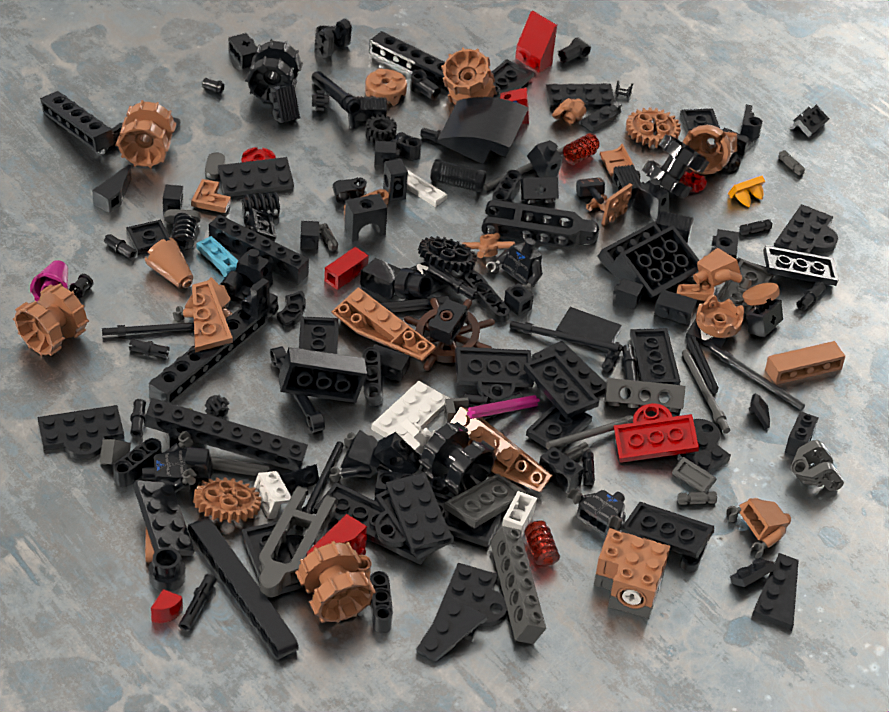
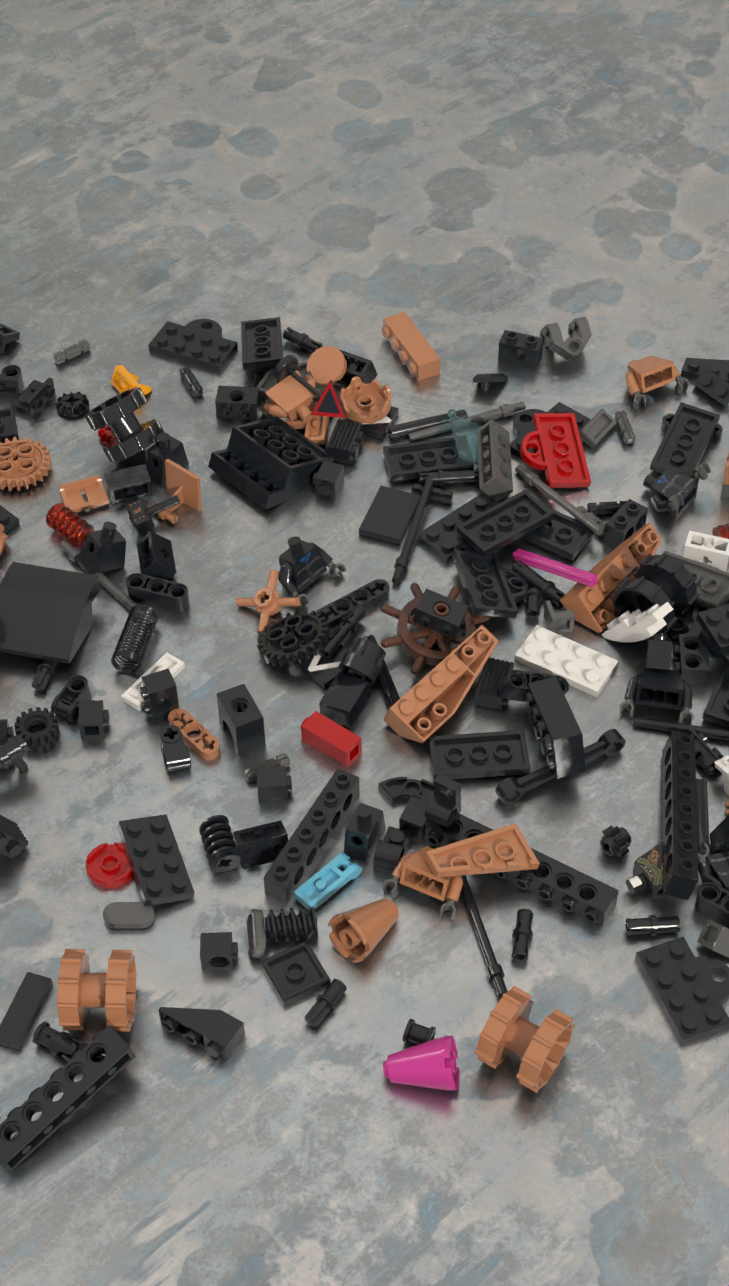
camera: 90 degrees left, 5 degrees up
nougat plate [191,179,231,213] -> none
black piece [481,200,599,248] -> none
black brick [504,283,534,316] -> none
black brick [655,210,694,243] -> none
nougat piece [683,125,737,175] -> none
black bar [709,344,805,411] -> none
none -> black piece [274,354,347,418]
none -> clear light blue piece [448,409,482,465]

